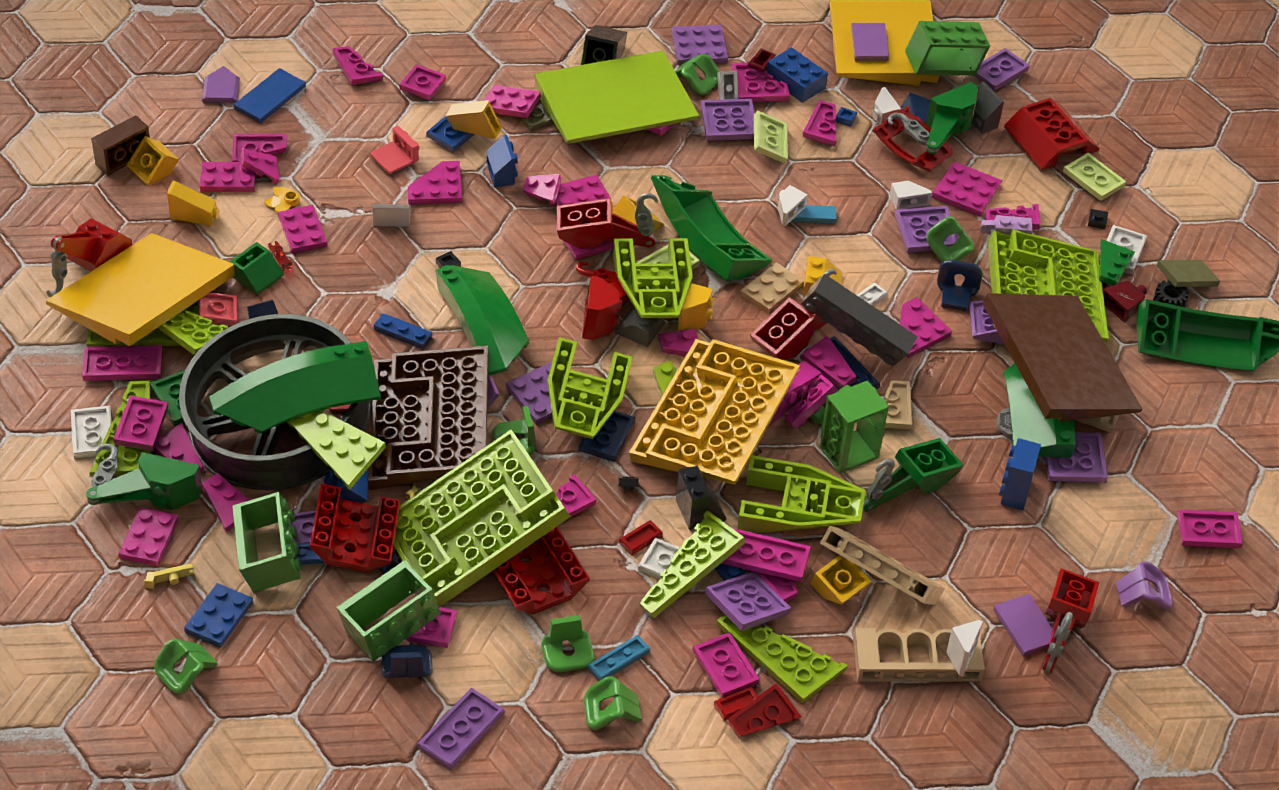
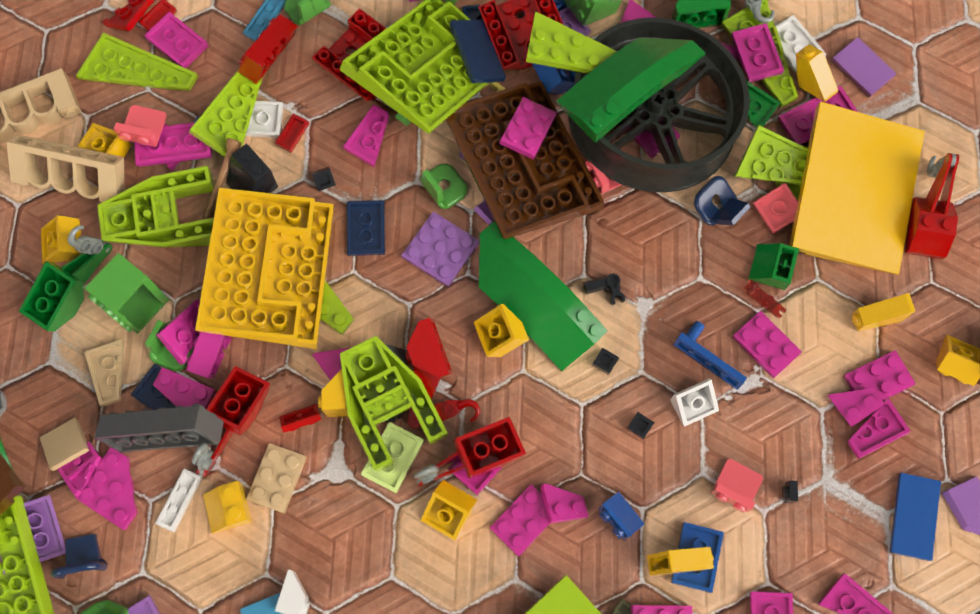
camera: 160 degrees right, 25 degrees up
yellow plate [264,187,300,213] -> none
blue plate [374,313,432,349] -> none
dark pink plate [408,161,462,205] -> none
lime wedge [547,337,633,439] -> none
green slope [651,175,773,281] -> none
medium lavender plate [705,571,791,631] -> none
none -> tan tile [39,418,89,471]
none -> yellow slope [41,215,82,264]
none -> dark pink wing [57,442,102,497]
none -> coral bracket [114,105,167,147]
none -> medium nougat piece [202,138,242,220]
none -> red wedge [238,14,298,84]
none -> red plate [280,404,321,433]
none -> dark blue tile [449,20,506,83]
none -> yellow slope [474,304,529,357]
none -> dark pink plate [500,97,557,160]
none -> black bar [583,273,625,305]
none -> black plate [627,412,655,440]
none -> blue piece [673,321,747,390]
none -> black plate [782,480,798,504]
none -> yellow slope [796,44,838,102]
none -> medium lavender tile [831,37,897,98]

